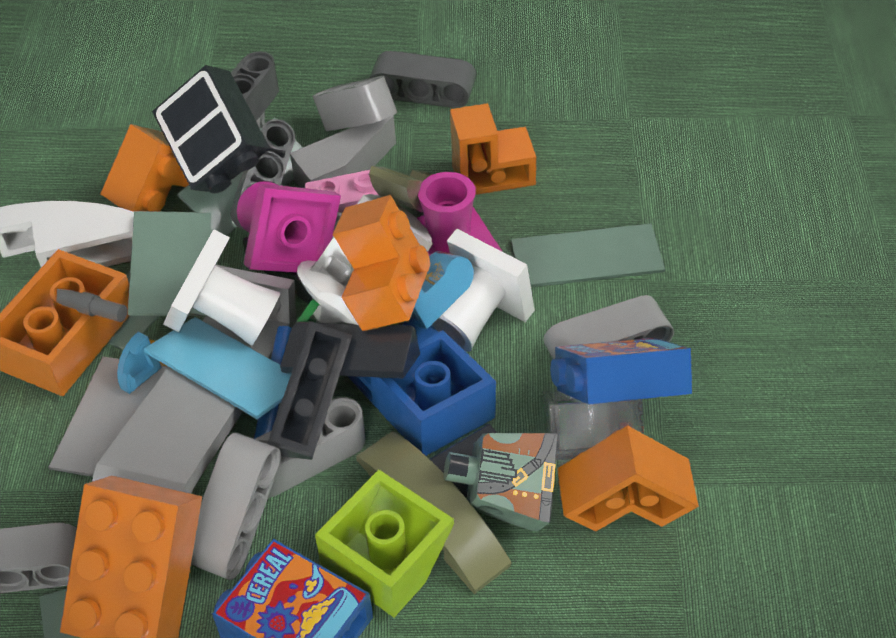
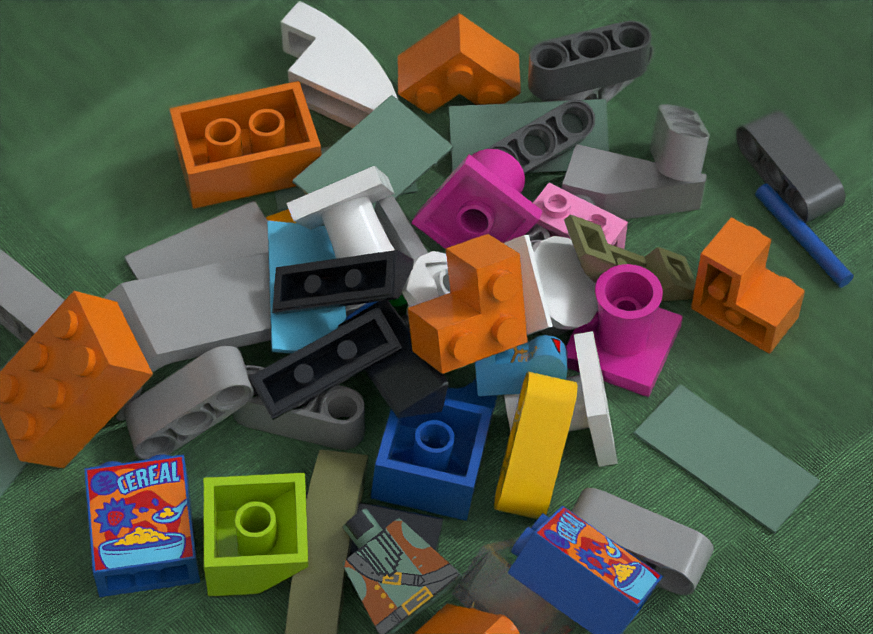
camera: 45 degrees right, 5 degrees up
dark grey piece [56,288,127,322] -> none
dark azure tile [117,331,162,394] -> none
black brick [152,65,271,194] -> none
none -> black slope [272,250,414,315]
none -> yellow beam [494,371,578,519]
none -> blue bar [755,183,854,288]

